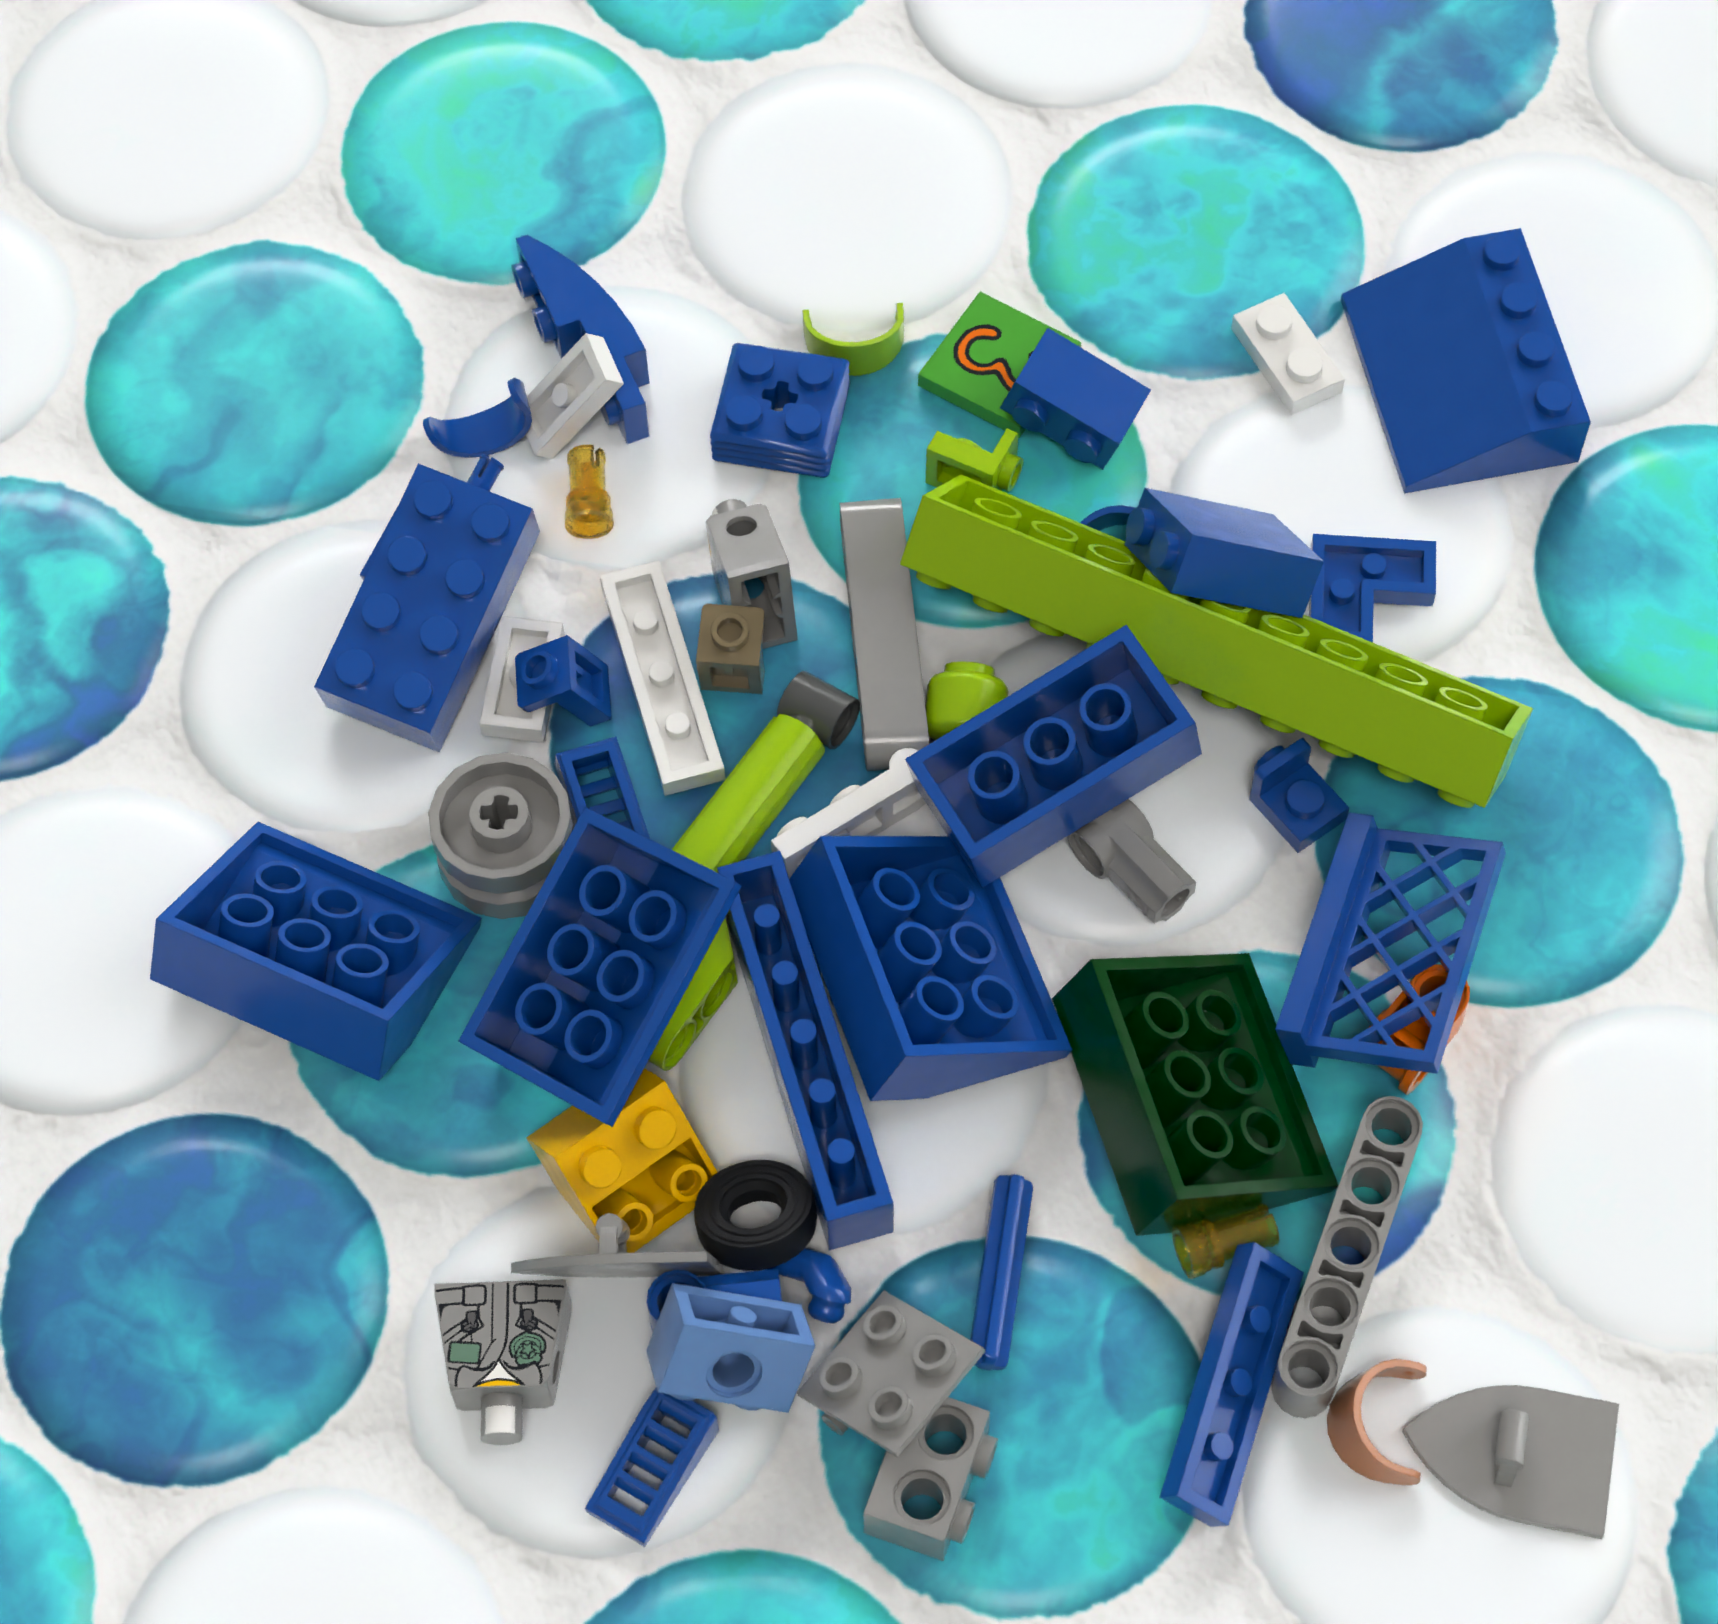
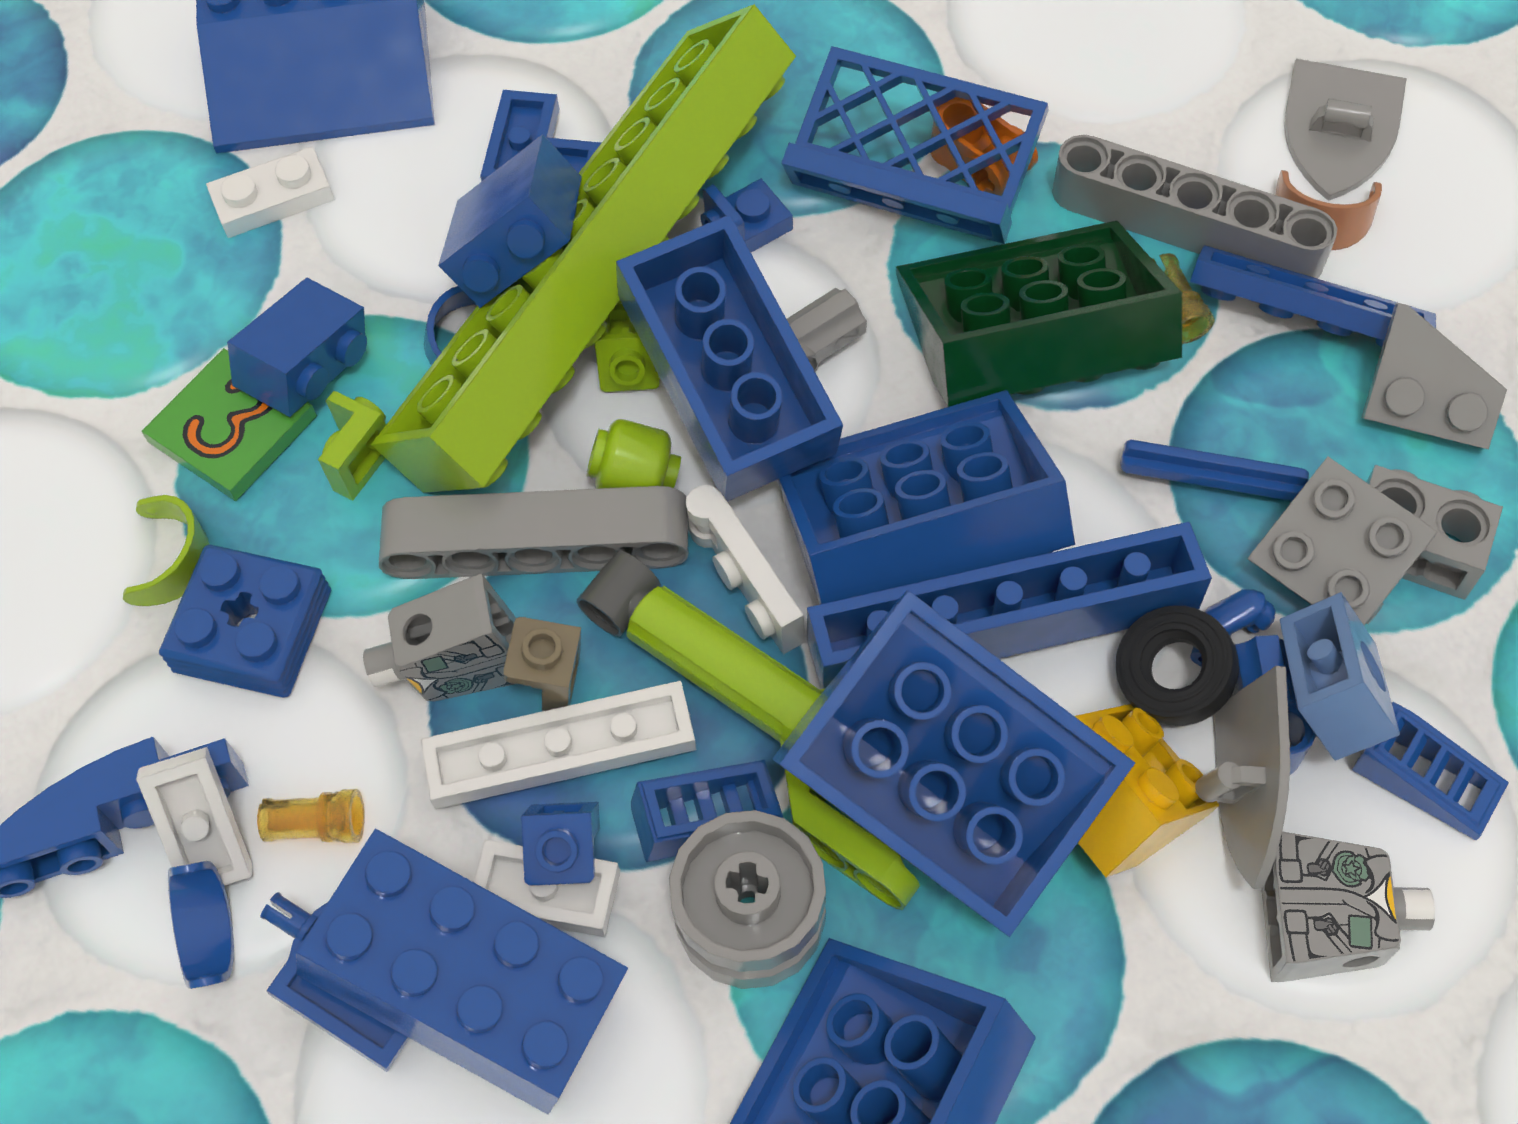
camera: 85 degrees left, 0 degrees up
none -> light grey wing [1361,303,1507,450]

